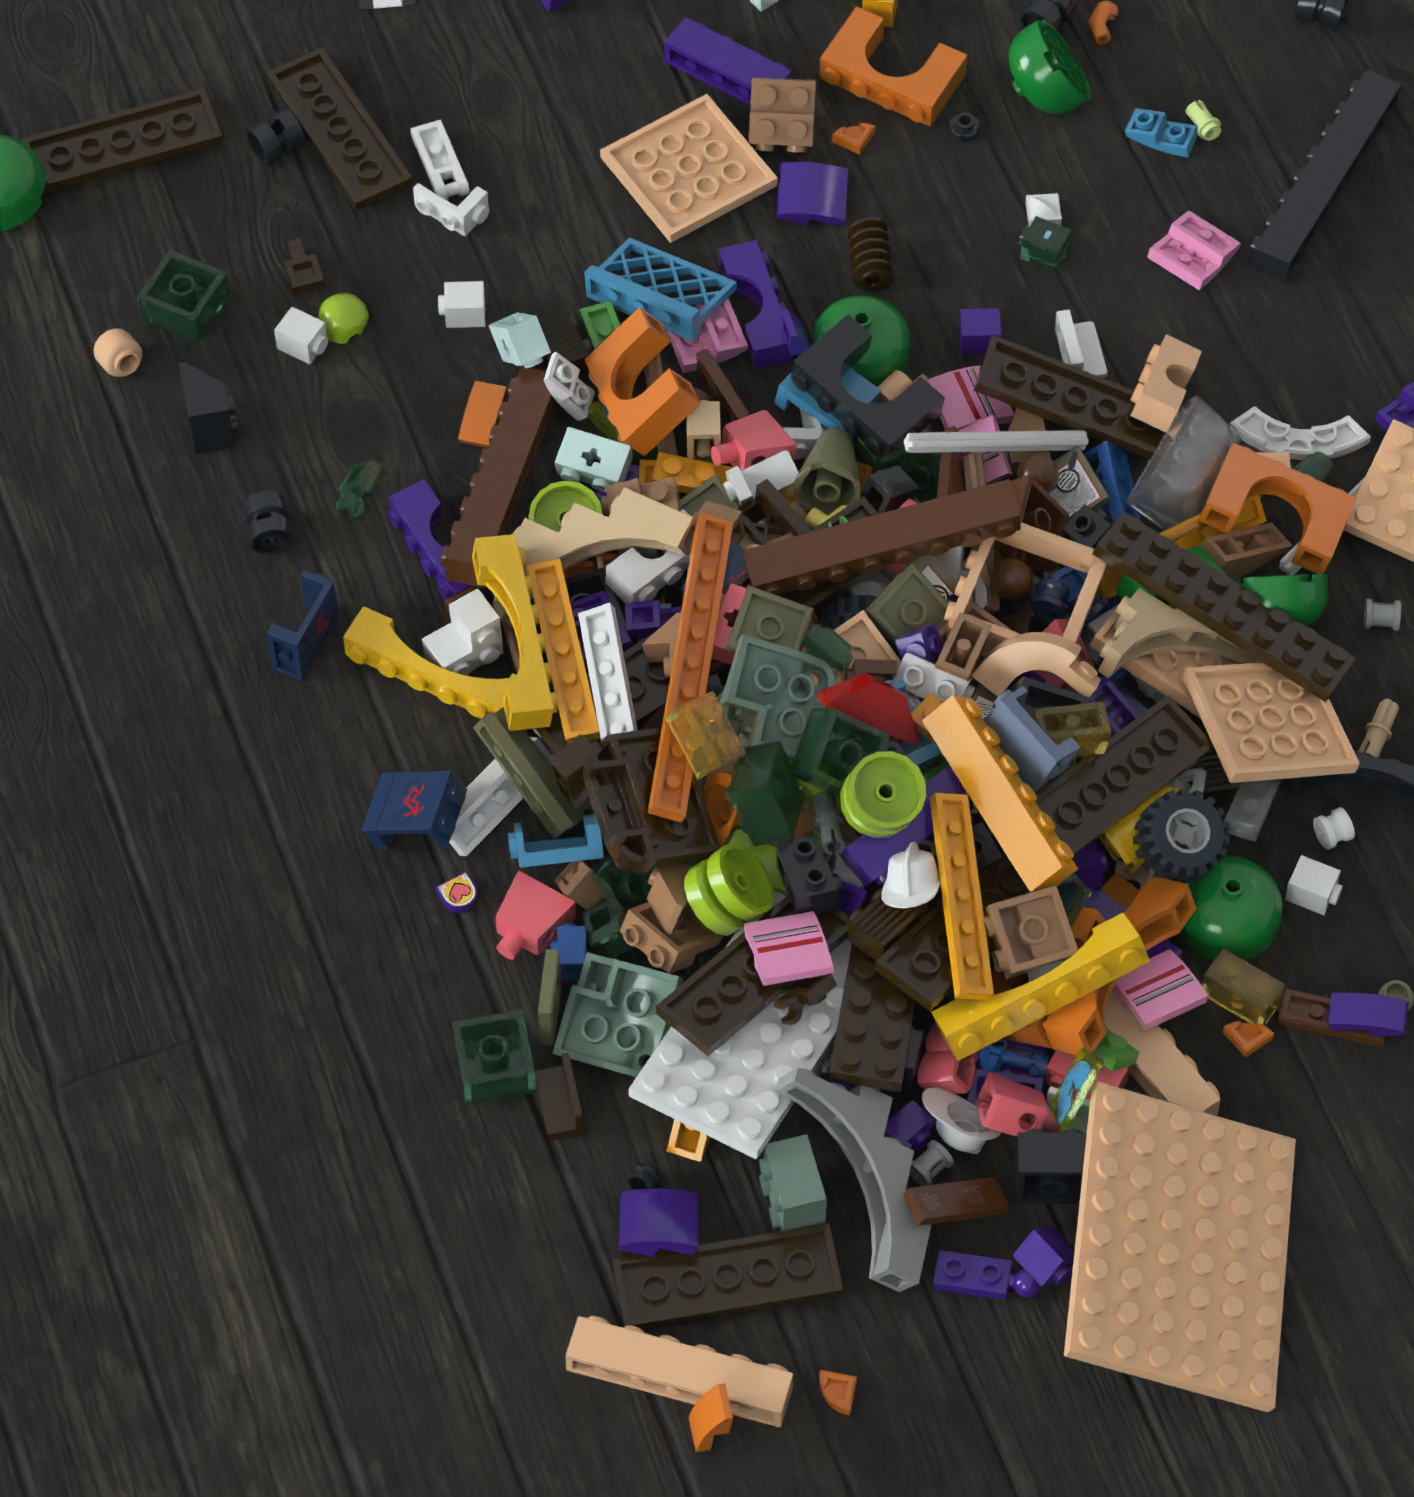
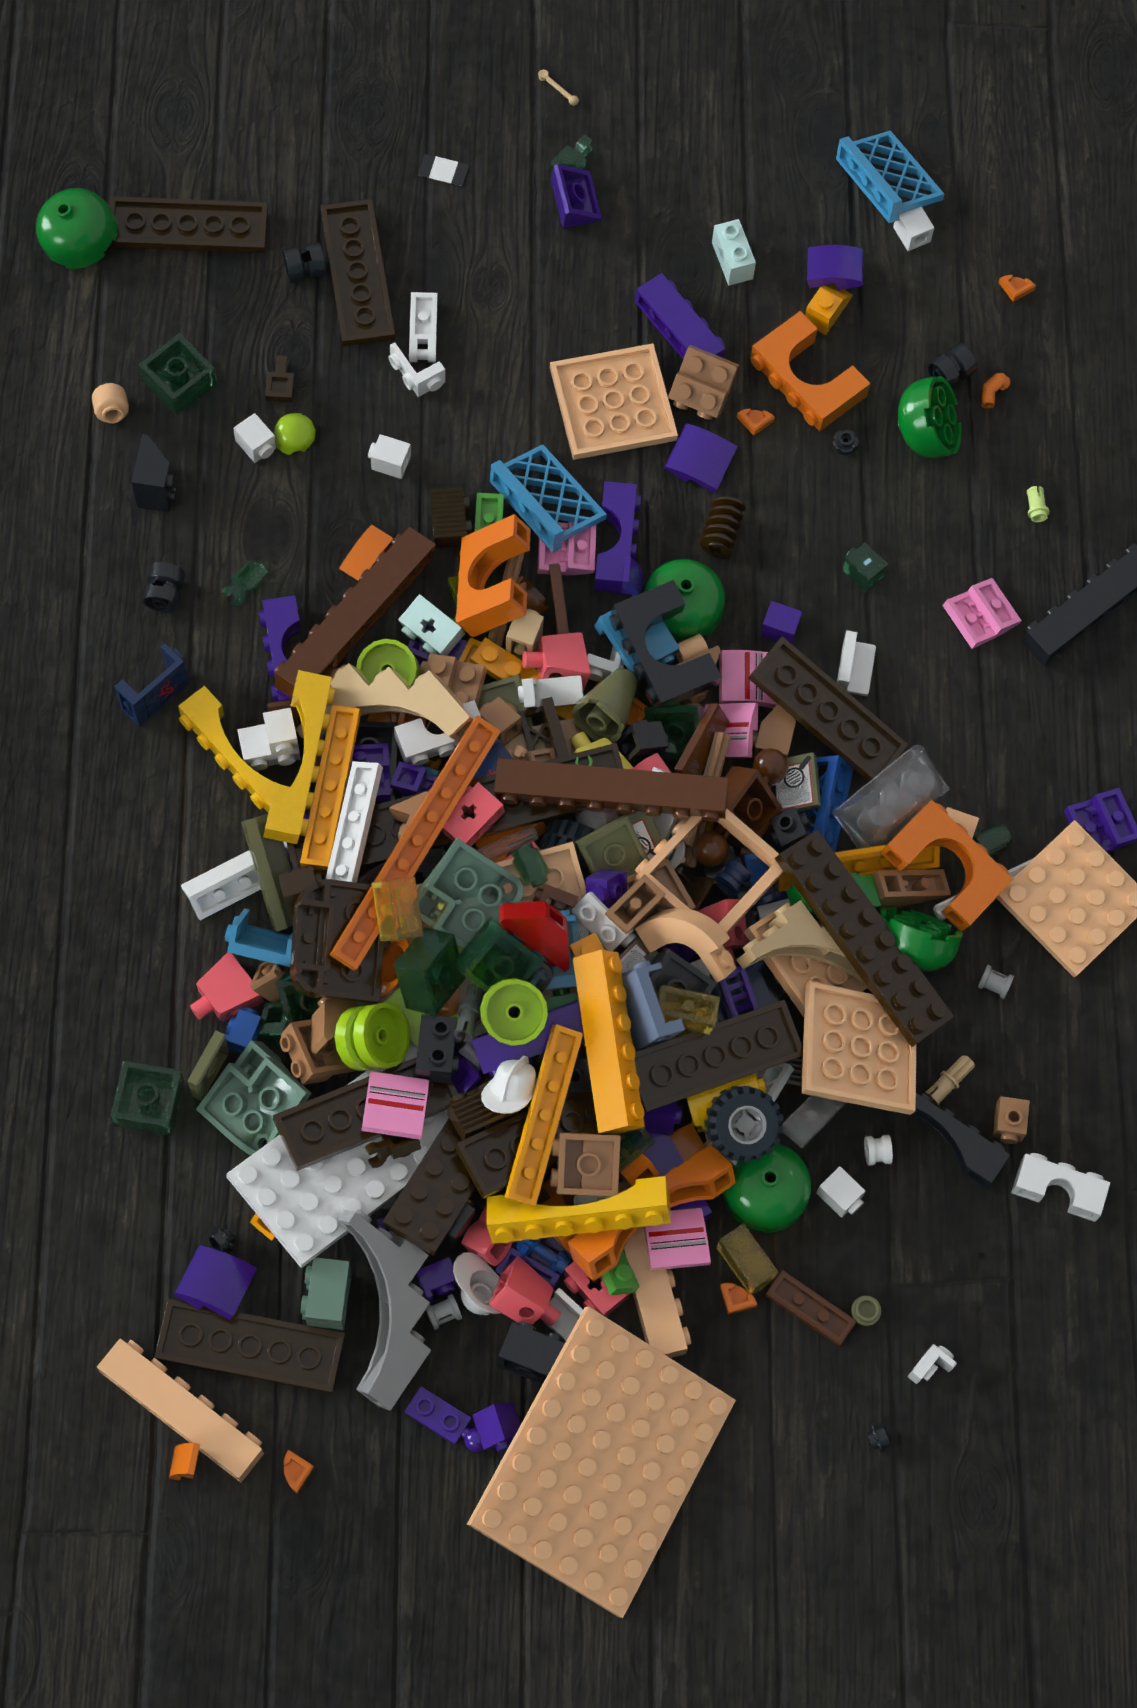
camera: 15 degrees right, 10 degrees up
dark blue panel [361,771,467,850] -> none
tile [435,871,477,913] -> none
light aqua brick [489,312,551,368] -> none
dark brown panel [534,1053,584,1141] -> none
white slope [544,352,595,421] -> none
olive tile [725,585,814,654] -> none
reddish brown tile [903,1177,1010,1226] -> none
white axle [904,430,1089,453] -> none
white tile [1025,193,1062,228] -> none
slope [1050,1048,1105,1130] -> none
dark azure slope [1125,108,1198,157] -> none
light nougat arch [1130,334,1202,433] -> none
white tile [1229,406,1371,461] -> none
dark purple slope [1328,992,1408,1036] -> none

